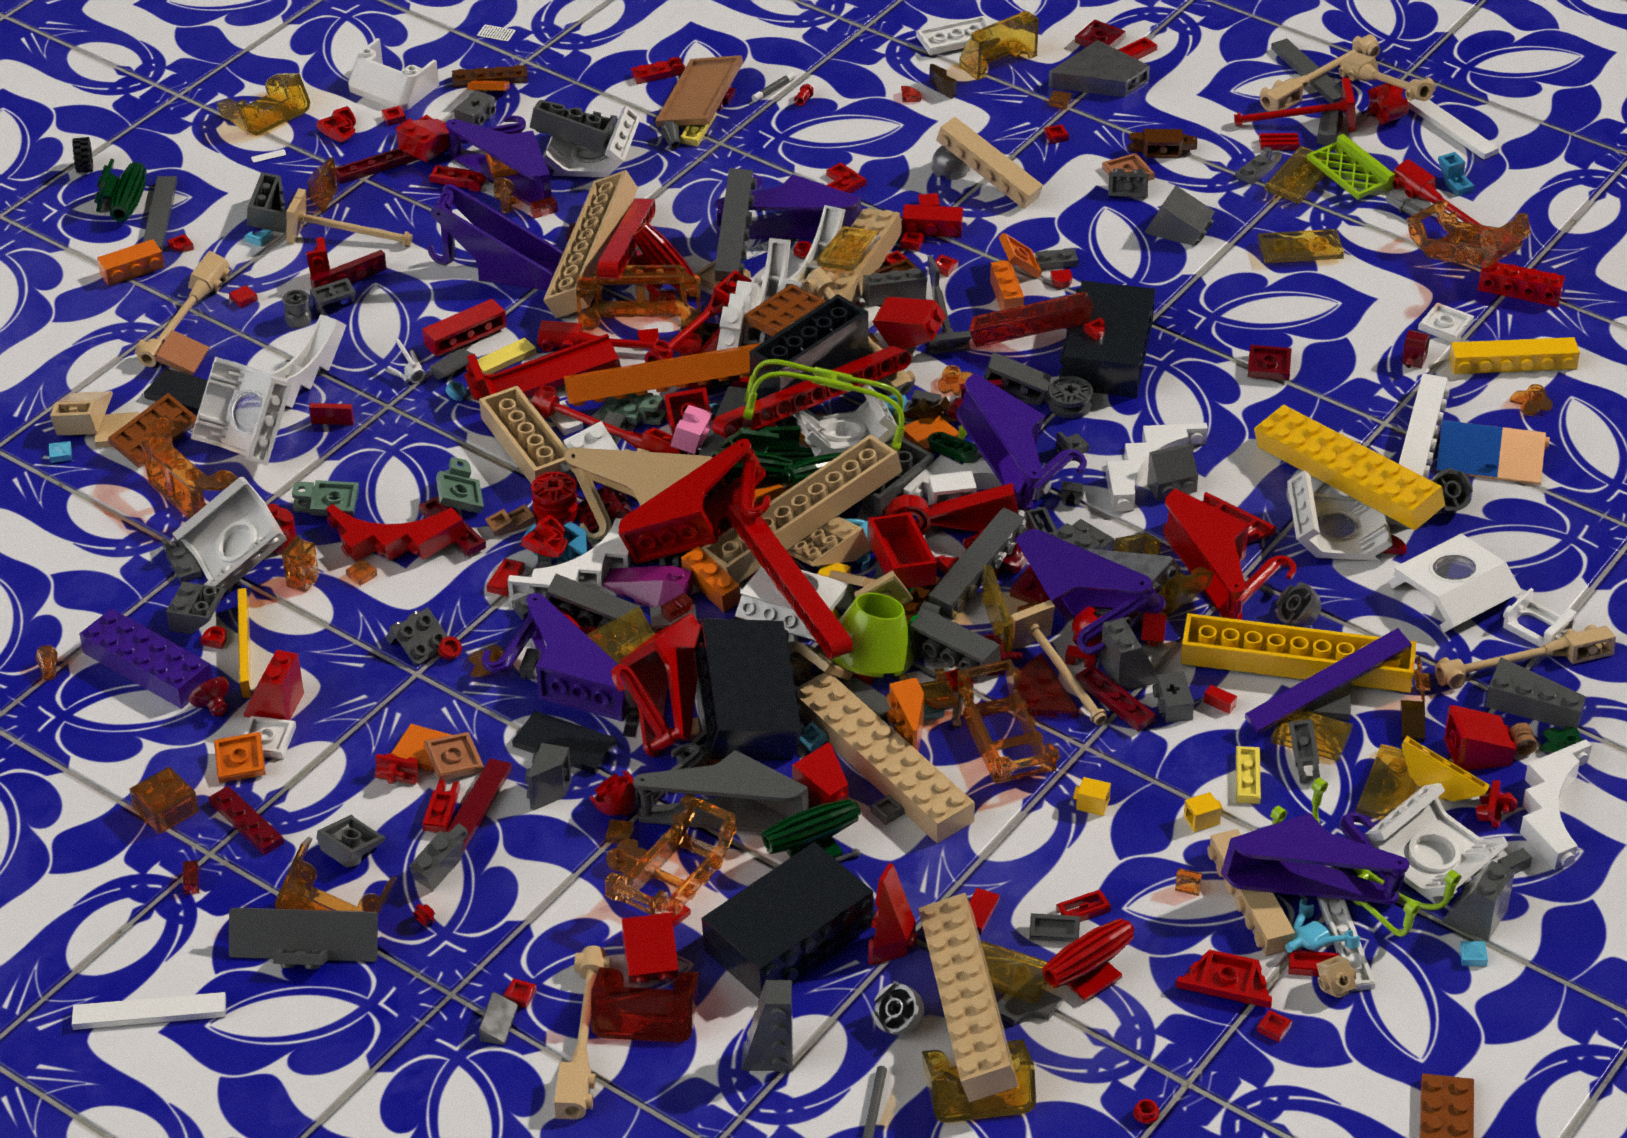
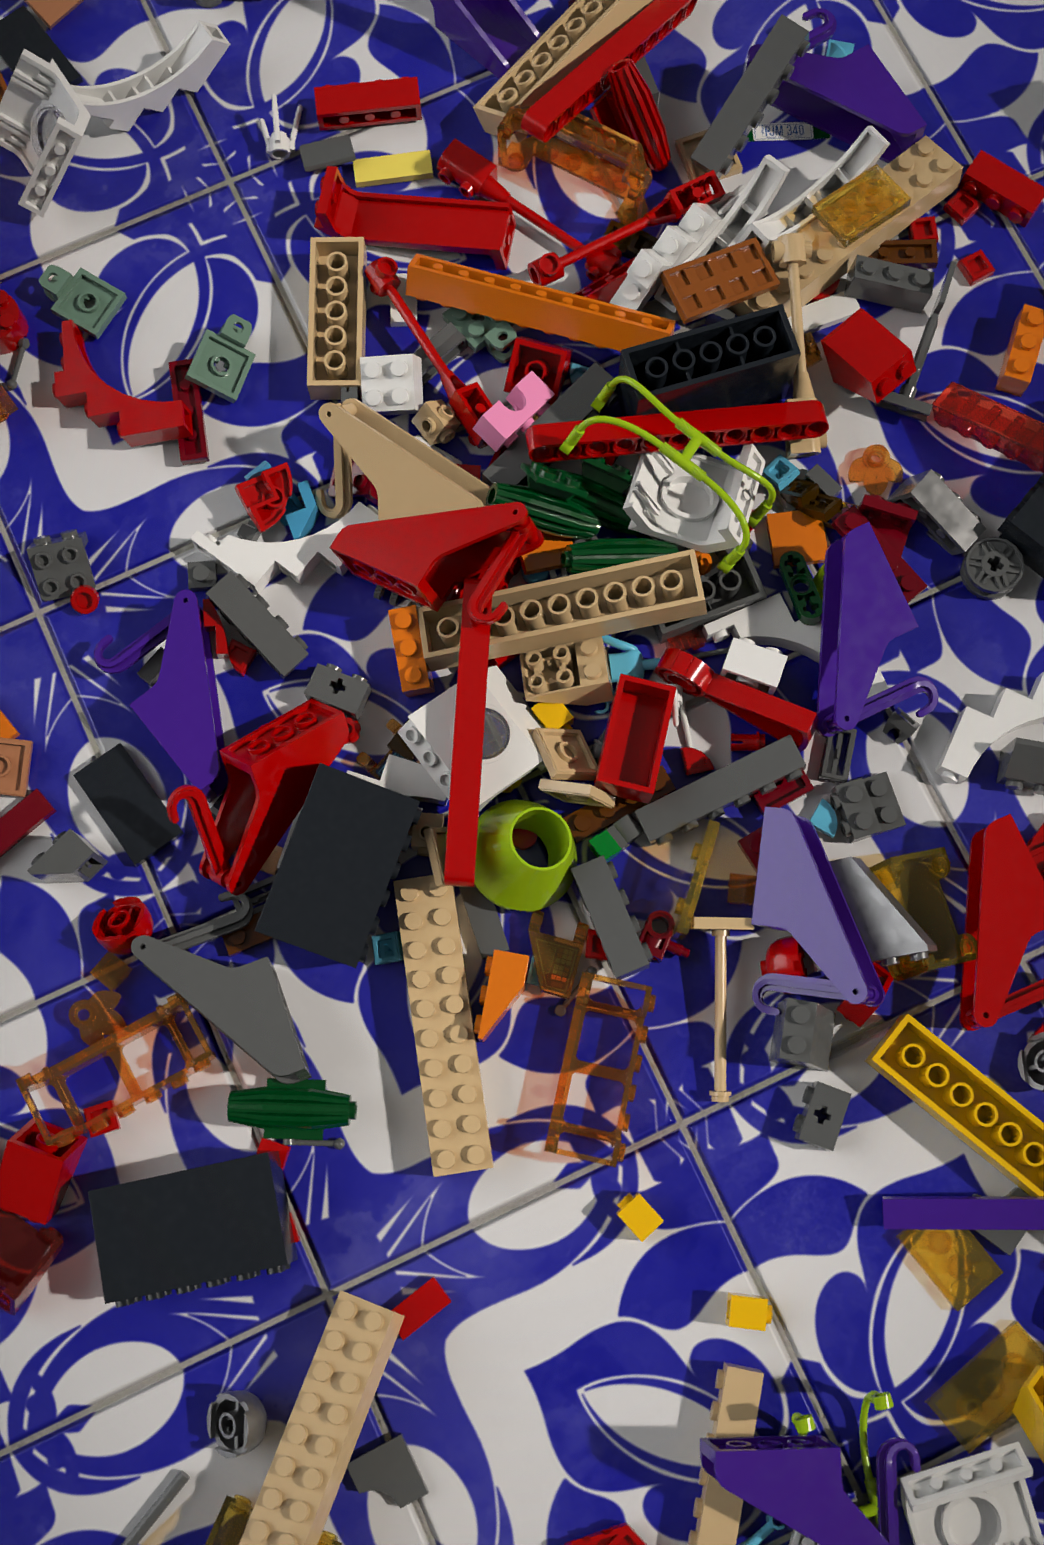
camera: 30 degrees right, 35 degrees up
red tile [309,403,354,425] -> none
clear orange tile [346,559,377,586] -> none
medium azure tile [445,381,467,401] -> none
clear orange plate [468,645,504,677] -> none
medium nougat slope [485,504,537,535] -> none
red tile [487,558,525,597] -> none
red wheel [531,471,578,528] -> none
clear yellow plate [587,606,655,664] -> none
magenta wedge [602,566,693,608] -> none
red tile [637,328,659,342] -> none
clear red piece [661,593,693,622] -> none
dark grey wedge [741,980,793,1072] -> none
red slope [792,742,848,808] -> none
red plate [793,241,811,259] -> none
red tile [826,162,867,193] -> none
red wedge [868,863,918,965] -> none
dark grey tile [871,795,904,825] -> none
red tile [918,193,940,206] -> none
clear yellow plate [981,940,1048,1004] -> none
clear red wing [1009,653,1079,718] -> none
dark grey tile [1029,913,1080,942] -> none
red plate [1042,918,1135,1002] -> none
dark grey bracket [1055,431,1089,454] -> none
red tile [1056,889,1111,922] -> none
red piece [1065,645,1097,668] -> none
dark red plate [1075,665,1156,731] -> none
clear orange tile [1175,868,1202,896] -> none
red piece [1203,685,1237,714] -> none
light yellow tile [1236,746,1261,804] -> none
dark grey hinge [1289,719,1320,783] -> none

